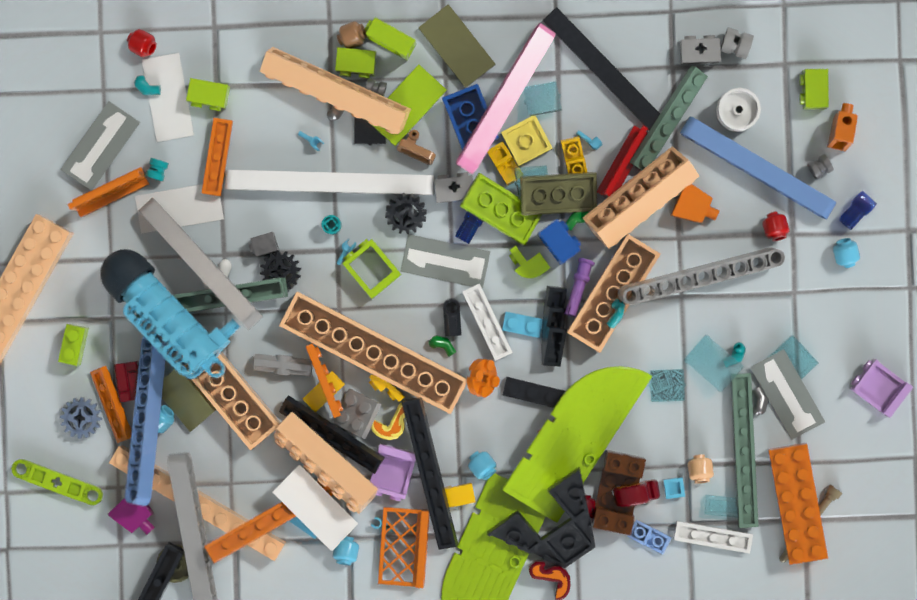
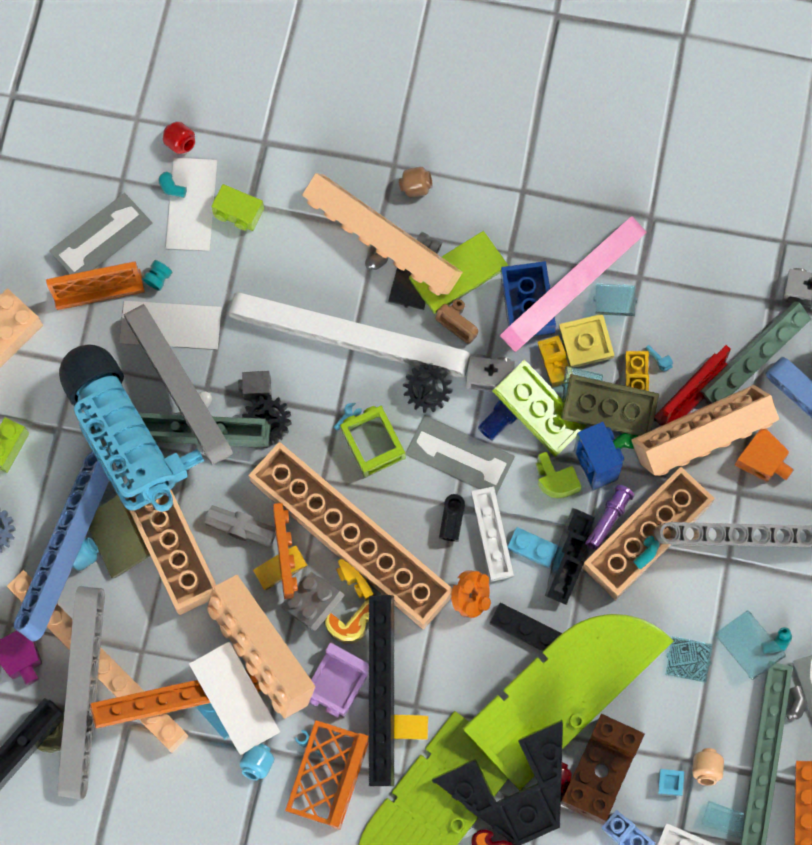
camera: 20 degrees right, 15 degrees down
orange plate [90,366,132,443] -> none
dark red brick [114,361,139,402] -> none
orange plate [202,118,233,197] -> none
black plate [279,395,385,474] -> none
medium azure hand [298,131,324,151] -> none
teal wheel [321,215,342,235] -> none
lime brick [335,47,377,79] -> none
lime window [364,17,417,61] -> none
olive tile [418,4,496,88] -> none
green arm [429,335,456,357] -> none
medium azure head [468,451,496,480] -> none
black tile [543,7,660,130] -> none
dark red animal [613,479,660,507] -> none

